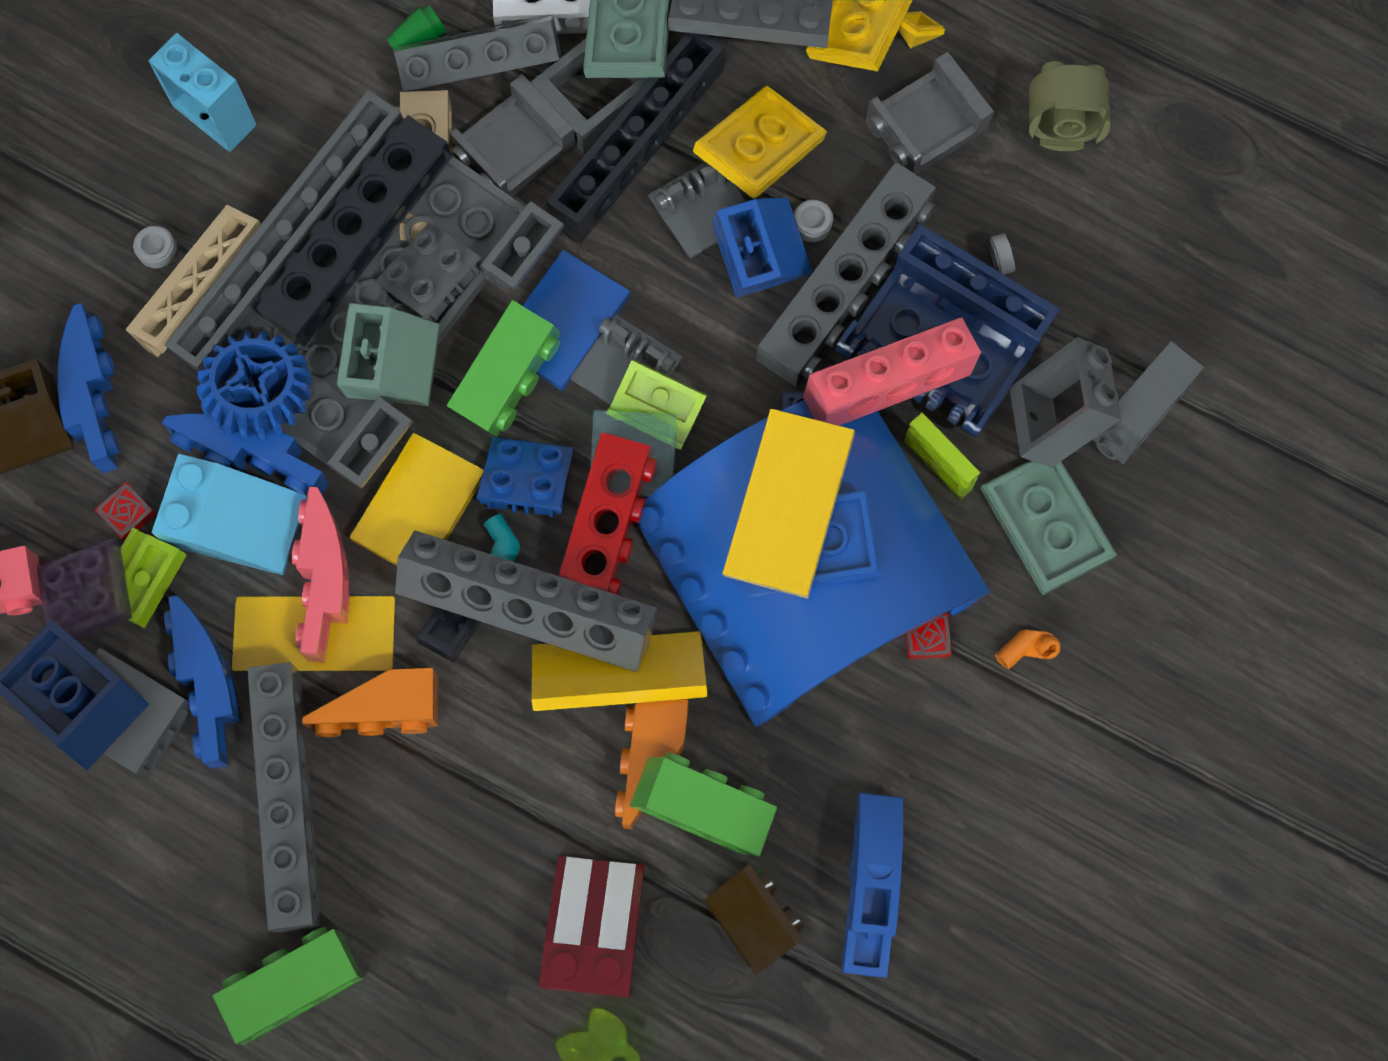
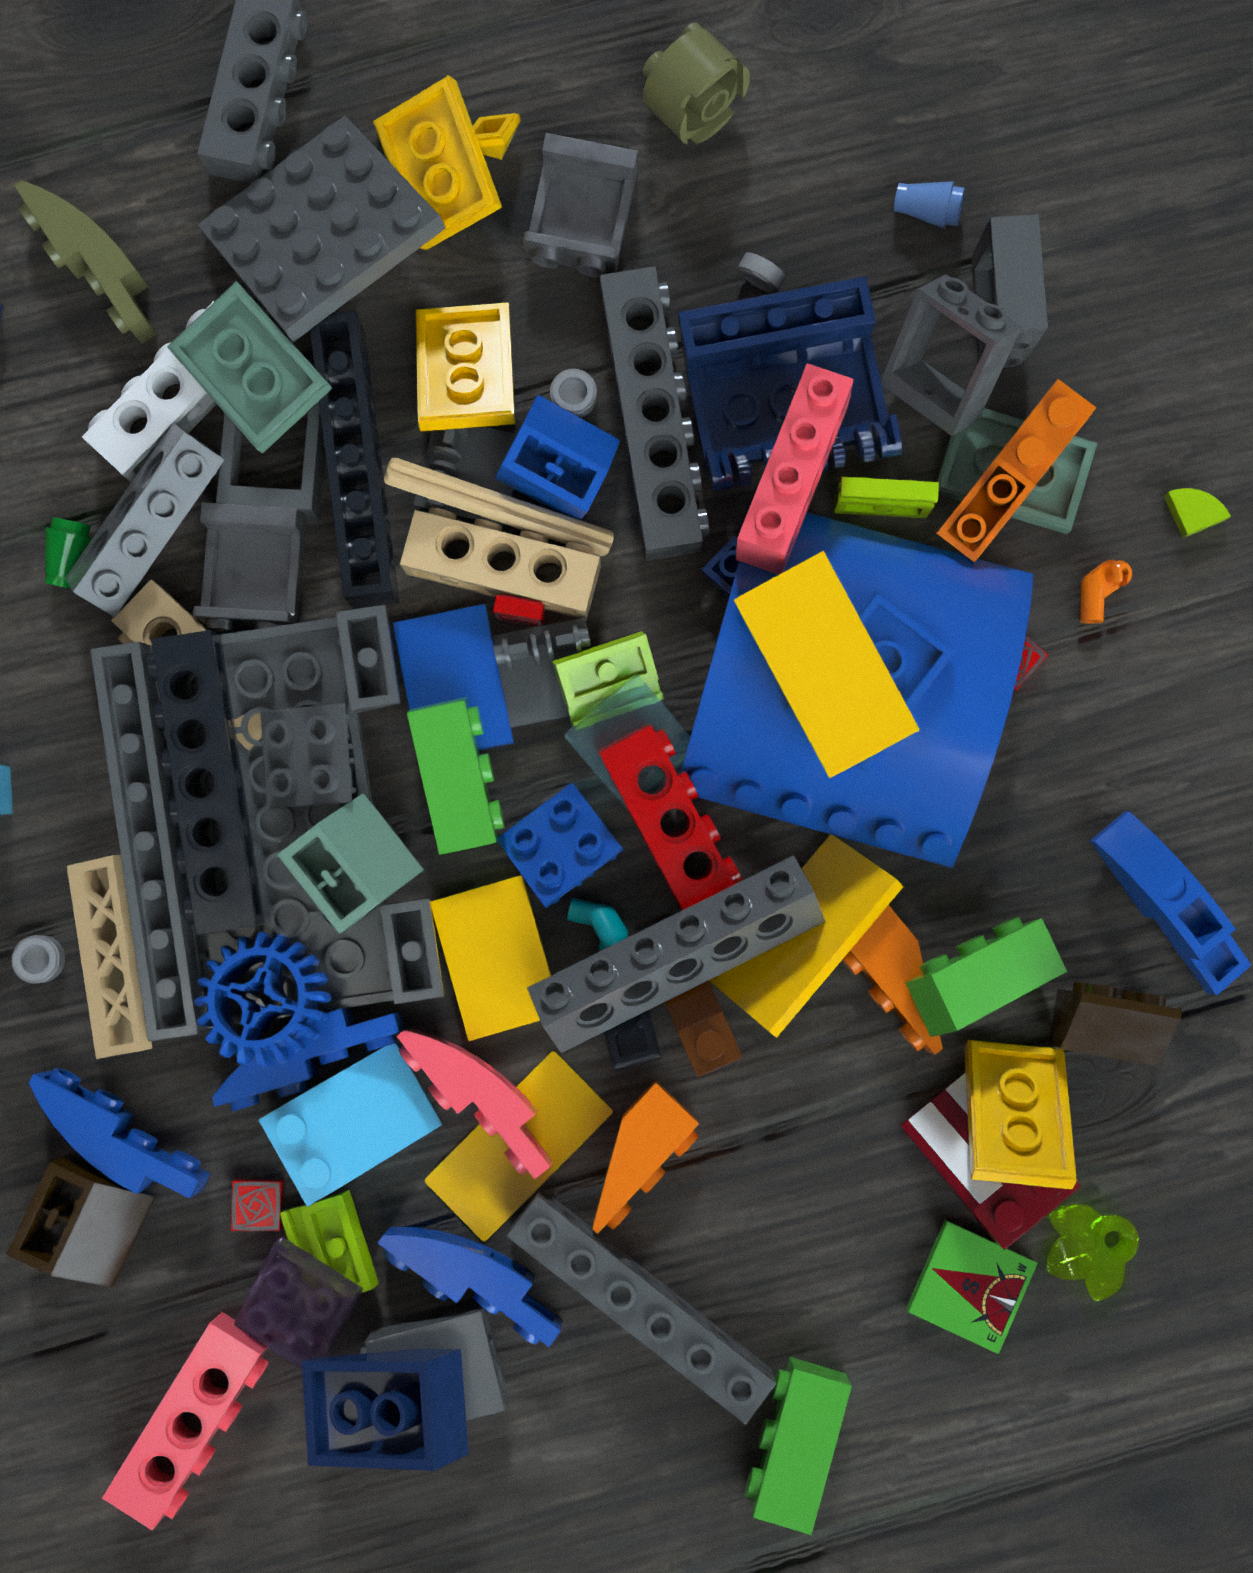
camera: 40 degrees left, 10 degrees up
none -> tan axle [384,458,614,556]
none -> tan brick [400,507,601,620]
none -> red tile [493,594,546,627]
none -> reddish brown slope [665,981,743,1078]
none -> medium blue cone [894,181,965,229]
none -> bright green tile [906,1219,1038,1354]
none -> orange slope [936,379,1096,563]
none -> yellow tile [964,1040,1077,1189]
none -> lime tile [1164,488,1231,538]

